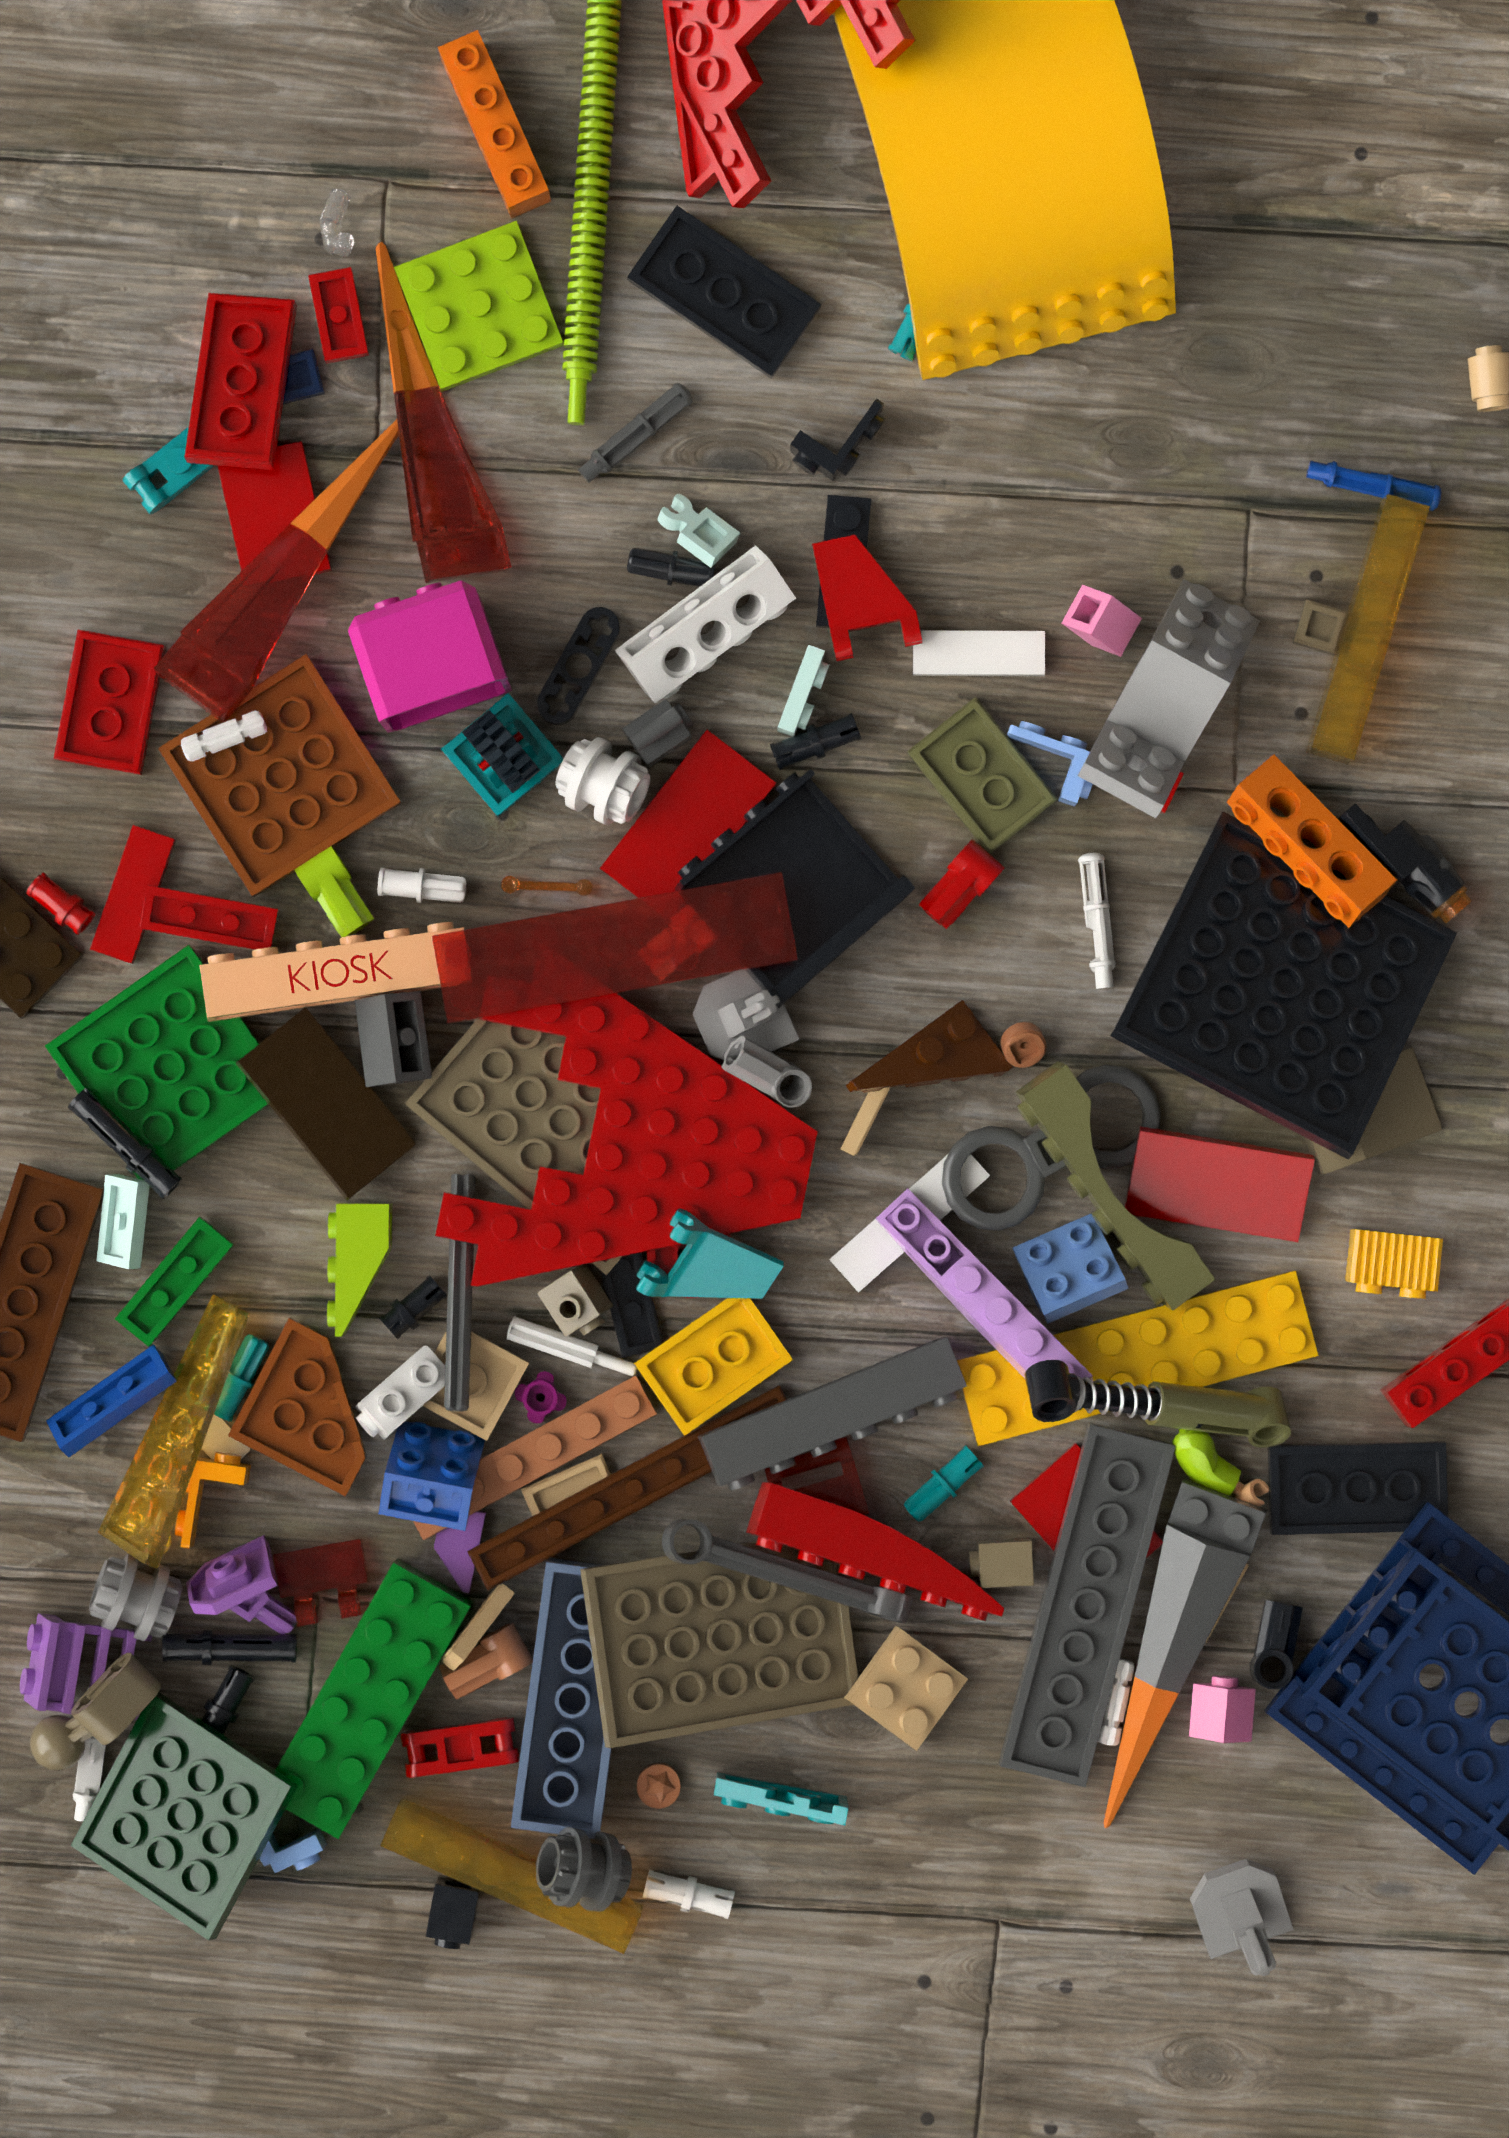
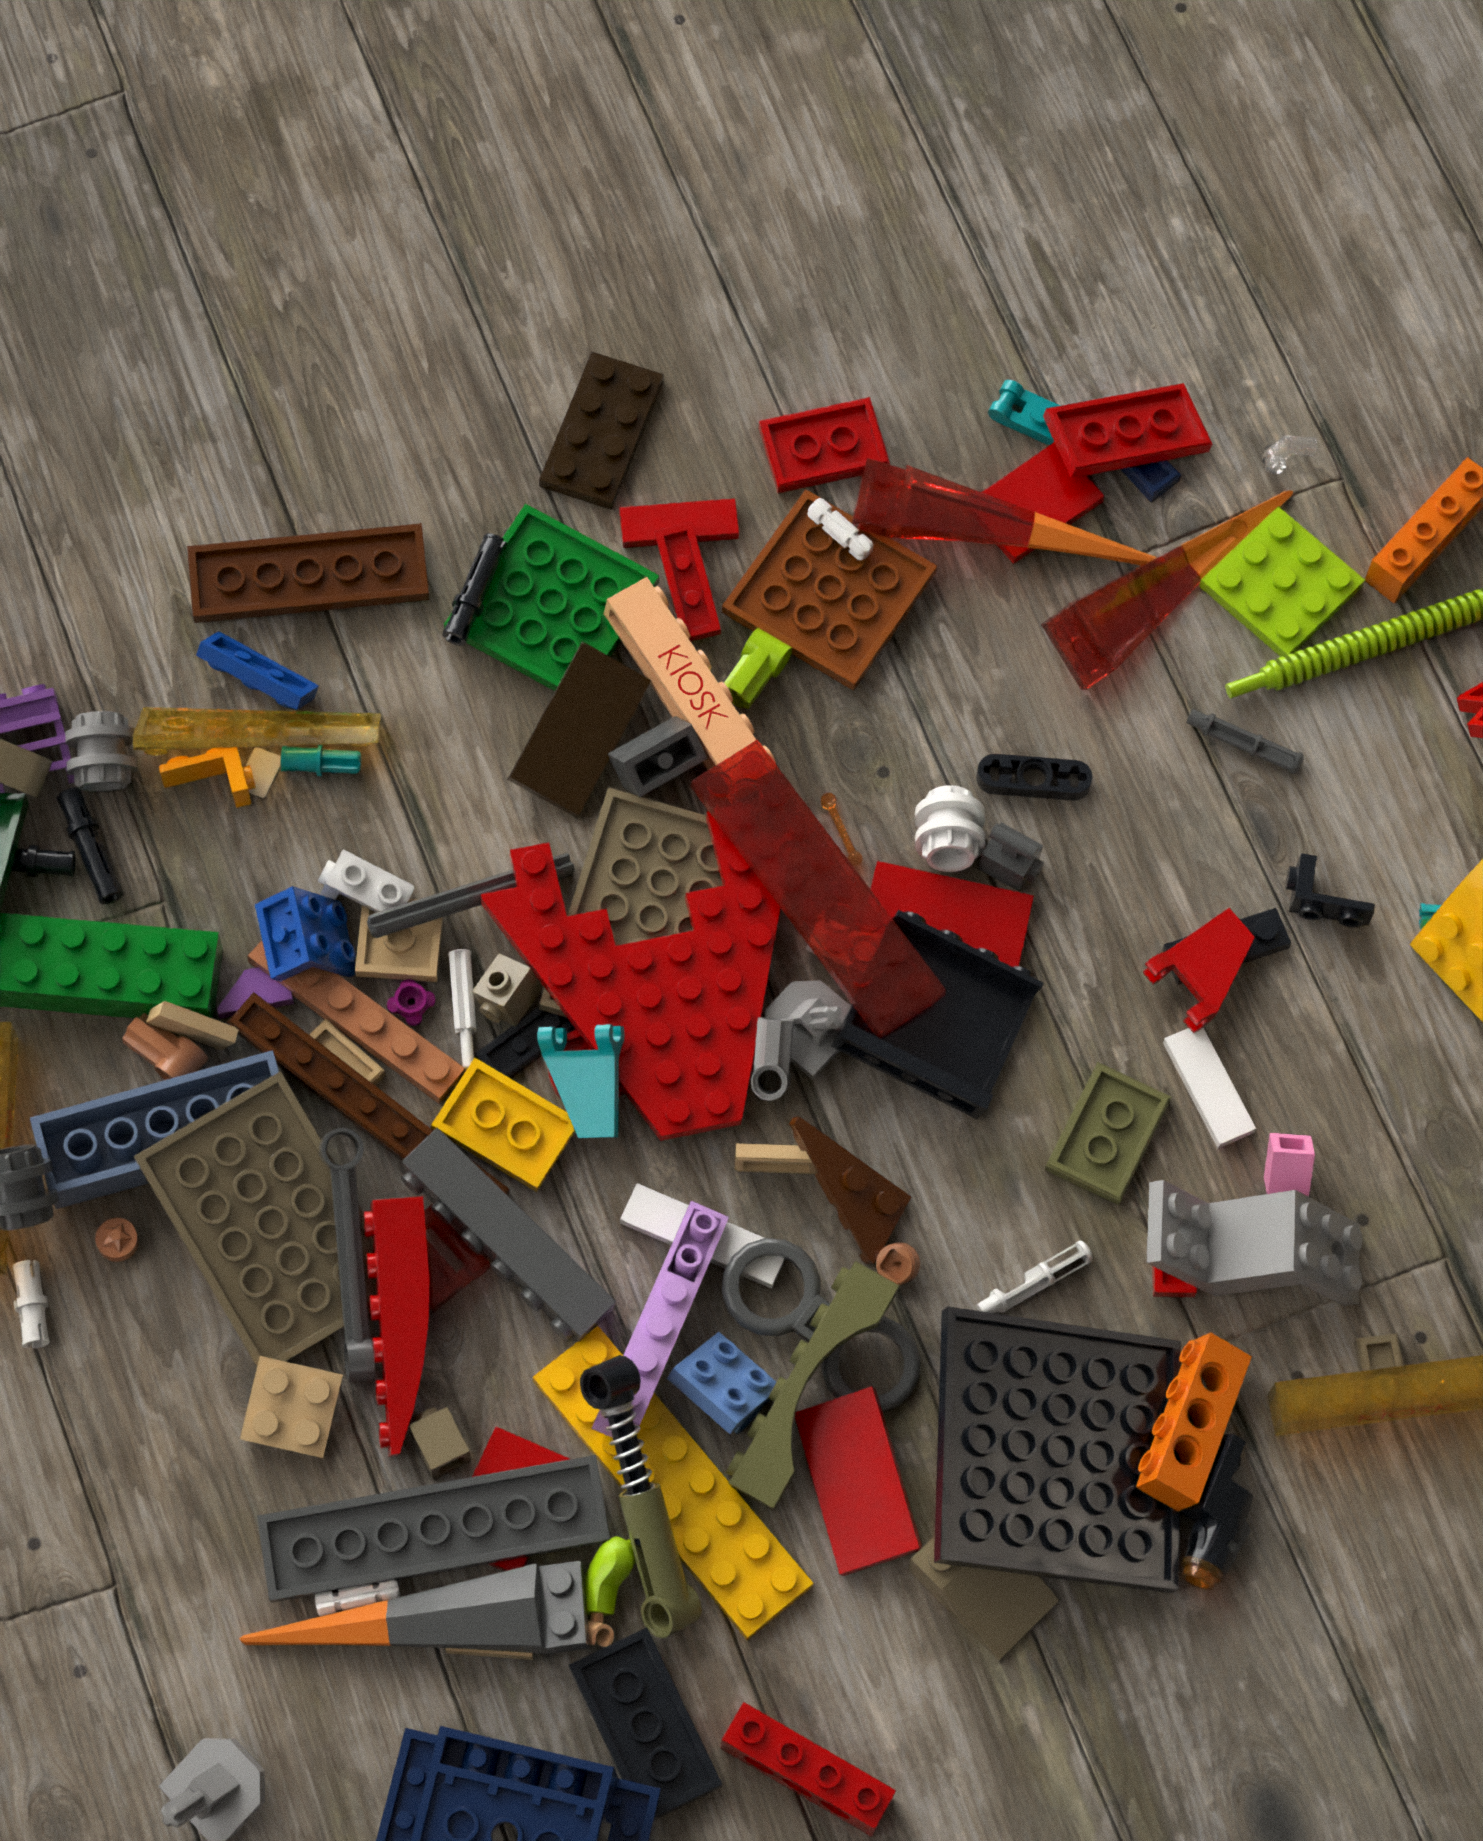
camera: 60 degrees right, 20 degrees down
red pin [26,872,95,935] -> none
light aqua plate [96,1174,149,1269] -> none
green plate [115,1217,235,1347] -> none
medium lavender piece [186,1535,298,1635] -> none
dark orange plate [228,1317,367,1497] -> none
clear red plate [273,1538,369,1627] -> none
red plate [308,267,369,364] -> none
lime slope [327,1203,393,1337] -> none
dark pink plate [348,580,512,733] -> none
white axle [377,867,467,903] -> none
black pin [379,1275,447,1340] -> none
red plate [400,1717,520,1778] -> none
teal plate [441,693,564,818] -> none
white brick [615,545,796,703] -> none
black plate [627,205,821,379] -> none
black axle [627,548,716,587] -> none
light aqua plate [657,494,740,568] -> none
teal wing [713,1772,849,1826] -> none
black pin [770,713,862,770] -> none
light aqua plate [777,645,830,737] -> none
teal axle [904,1445,984,1522] -> none
red piece [918,838,1005,930] -> none
light blue bracket [1007,721,1093,807] -> none
bright pink brick [1189,1675,1256,1743] -> none
black piece [1250,1600,1303,1689] -> none
yellow brick [1345,1229,1443,1299] -> none

